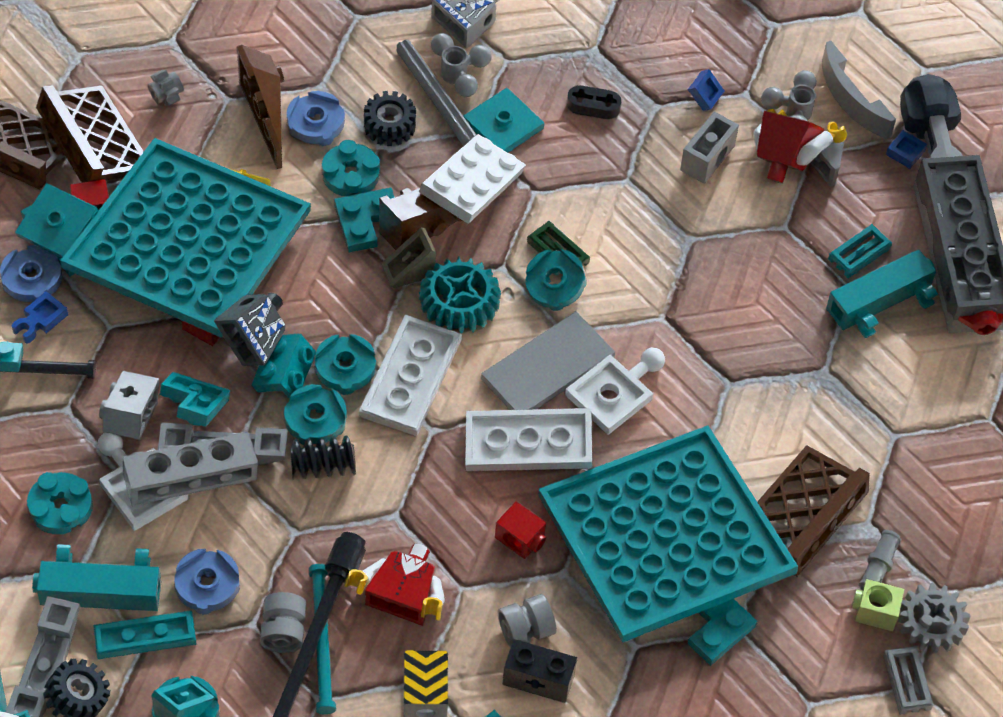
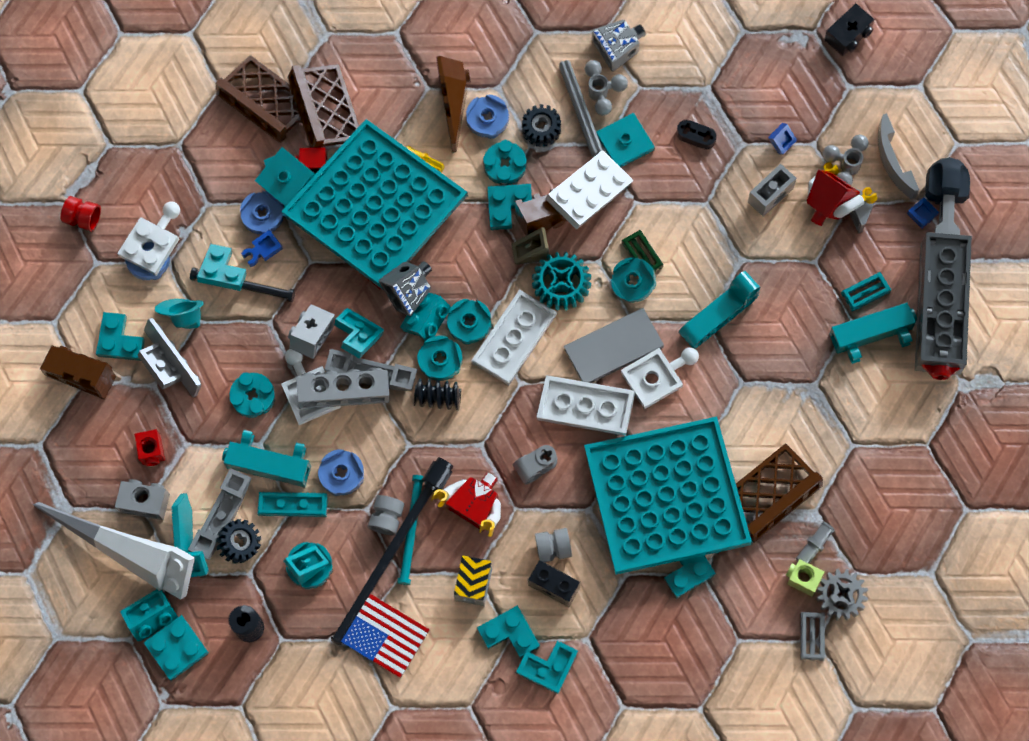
camera: 20 degrees right, 15 degrees up
light grey gear [148,69,184,106] -> none
red brick [495,501,547,559] -> none
none -> light grey piece [513,445,557,485]
none -> teal beam [679,271,761,349]

